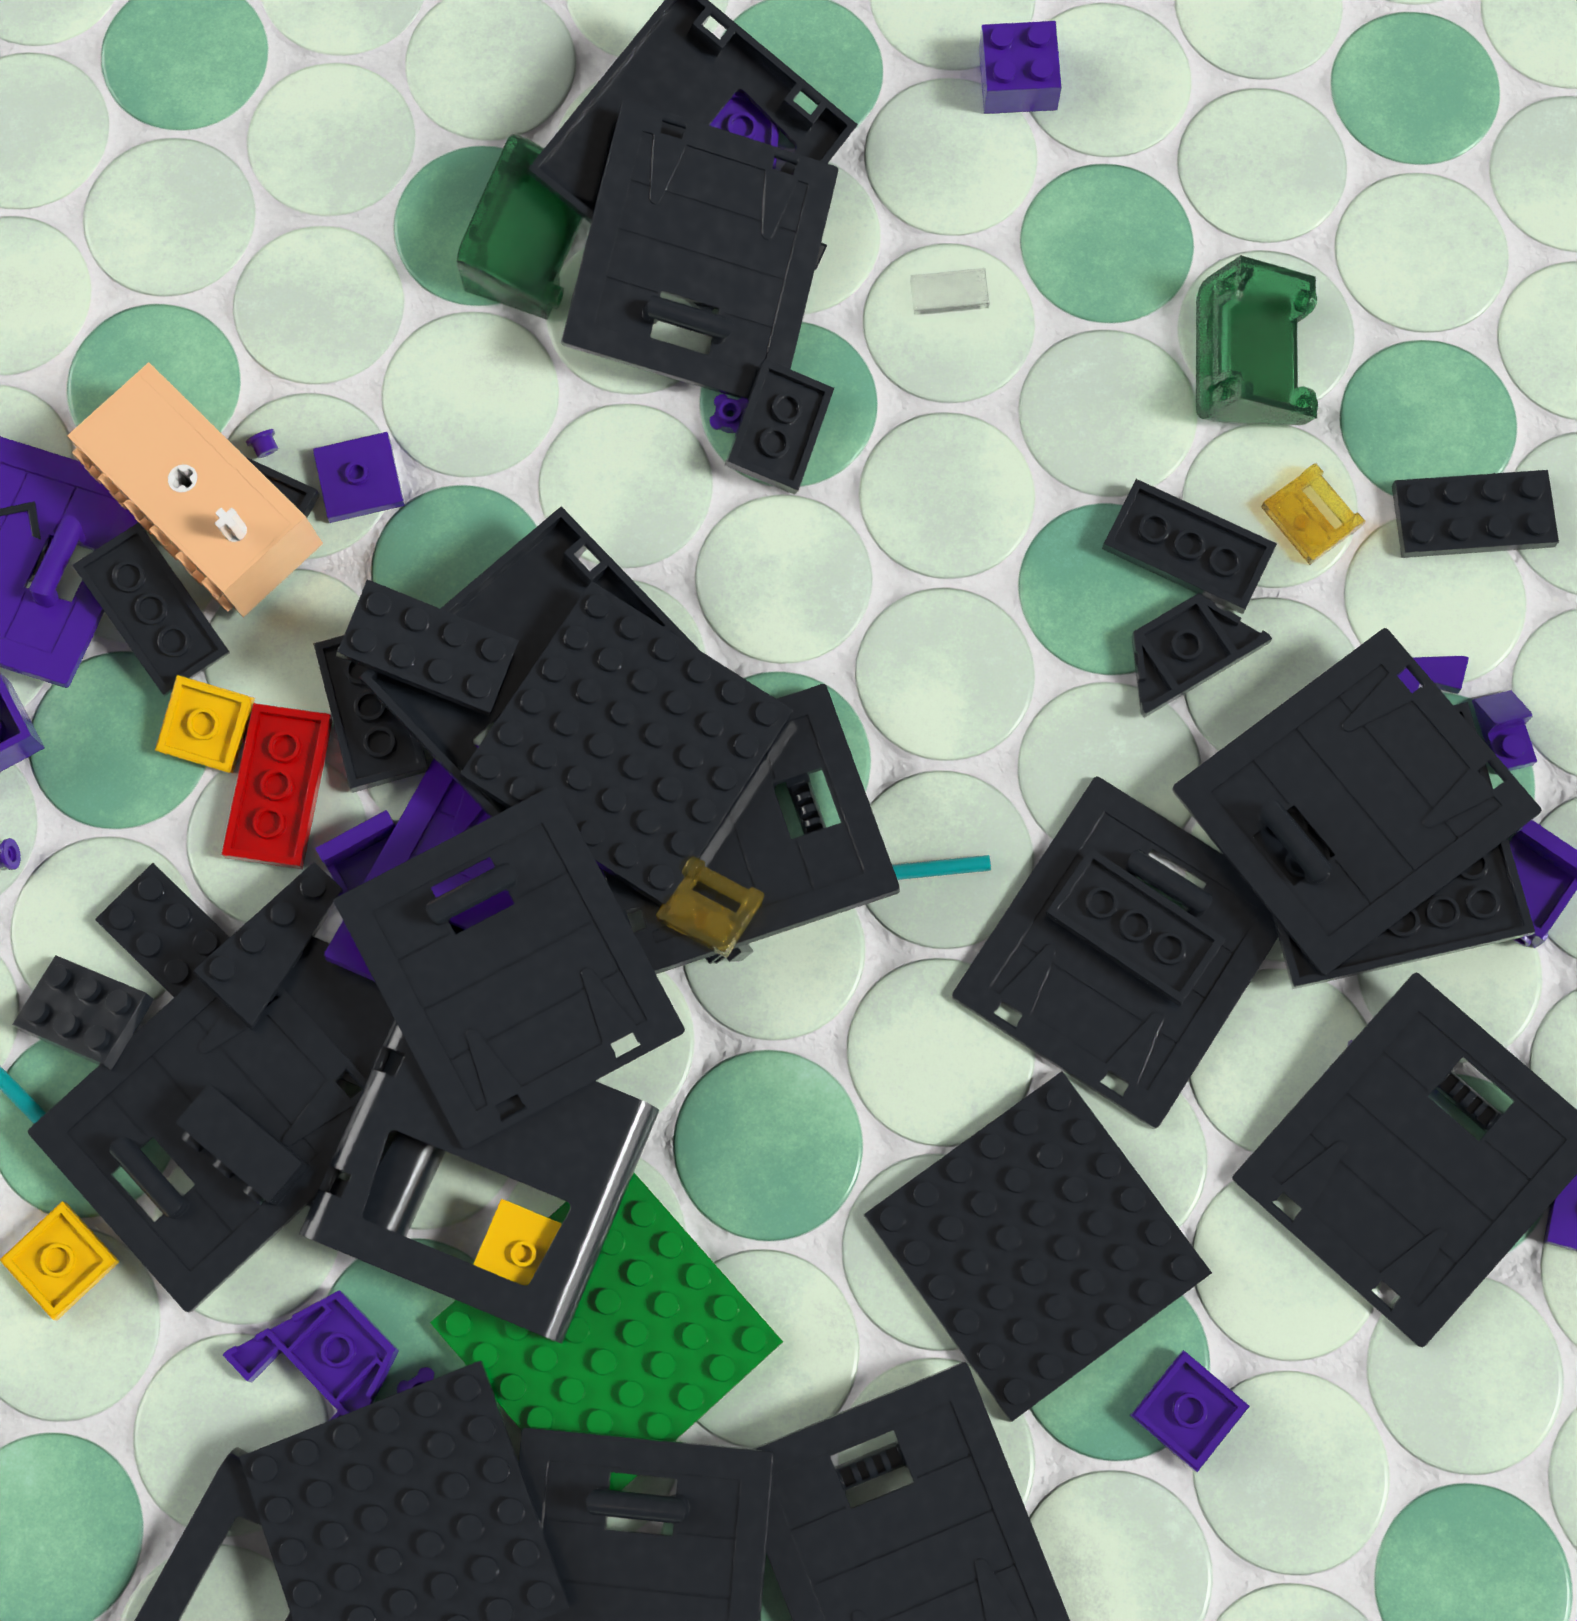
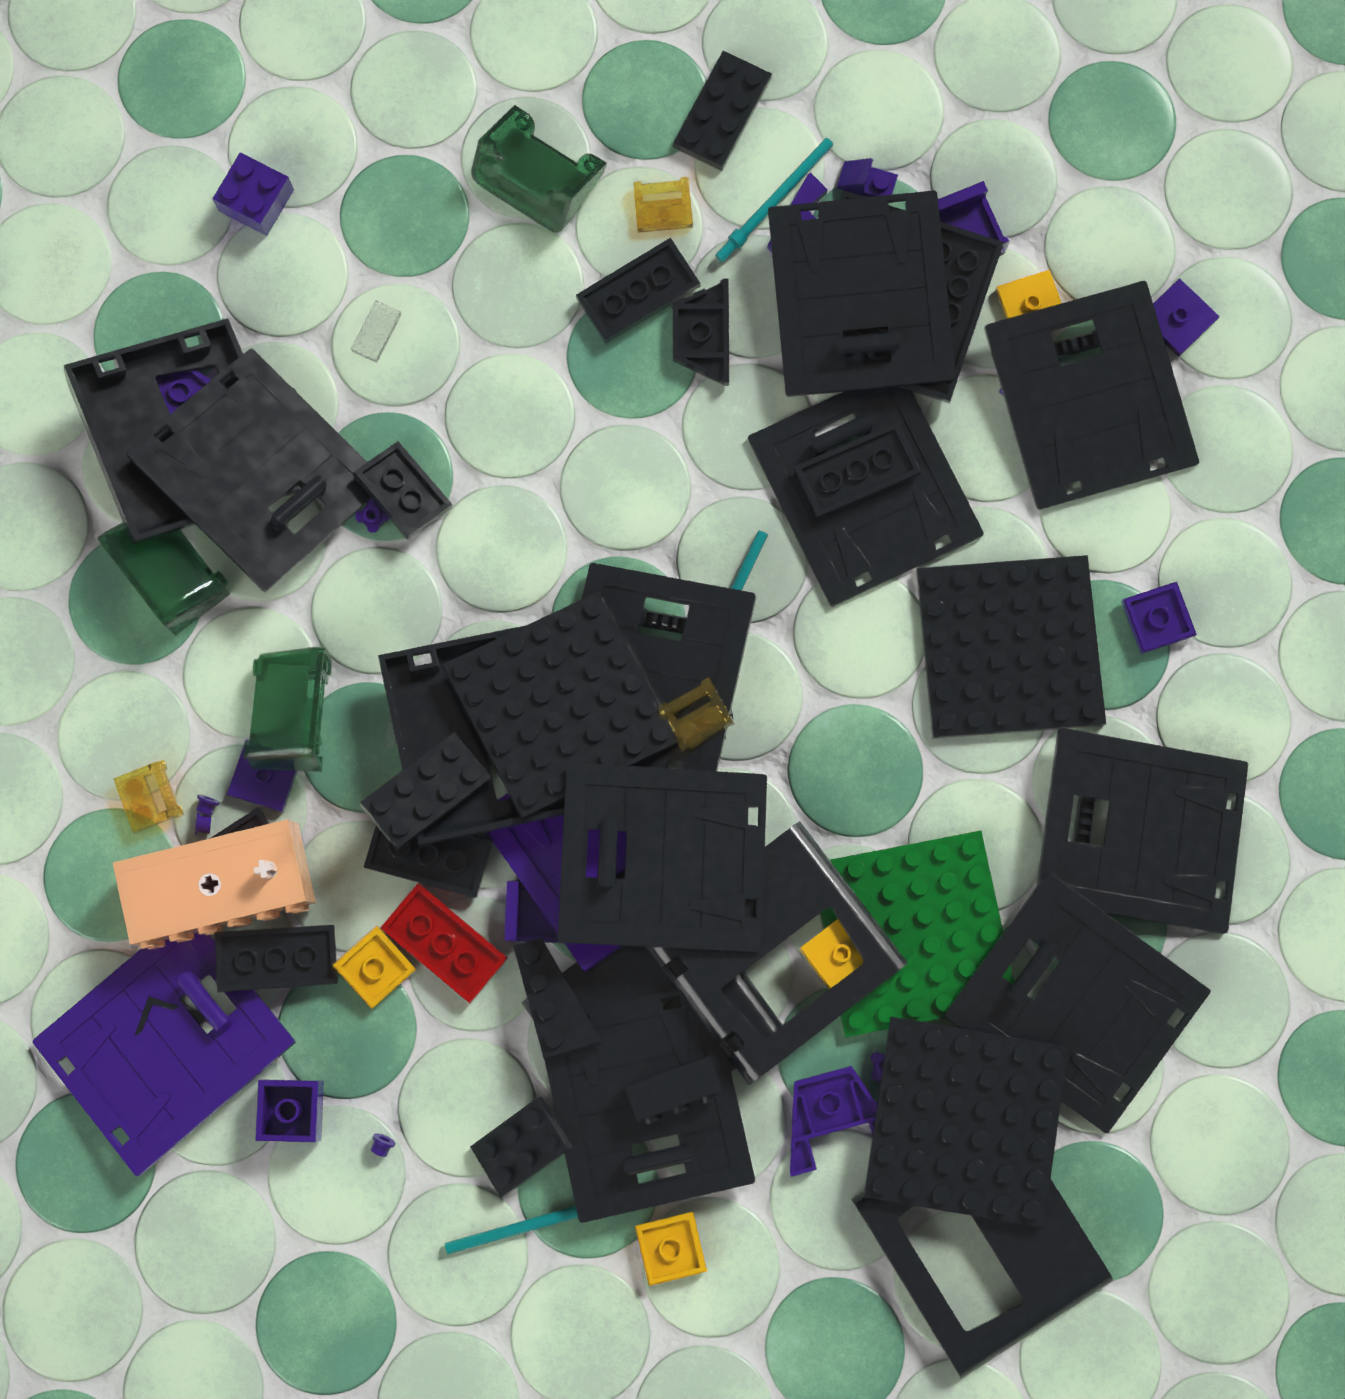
camera: 60 degrees left, 5 degrees up
black plate [95,863,230,997] -> none
none -> clear yellow plate [113,760,184,833]
none -> dark purple piece [196,794,220,815]
none -> clear green windscreen [243,646,333,772]
none -> teal bar [715,138,833,263]
none -> yellow plate [995,270,1062,319]

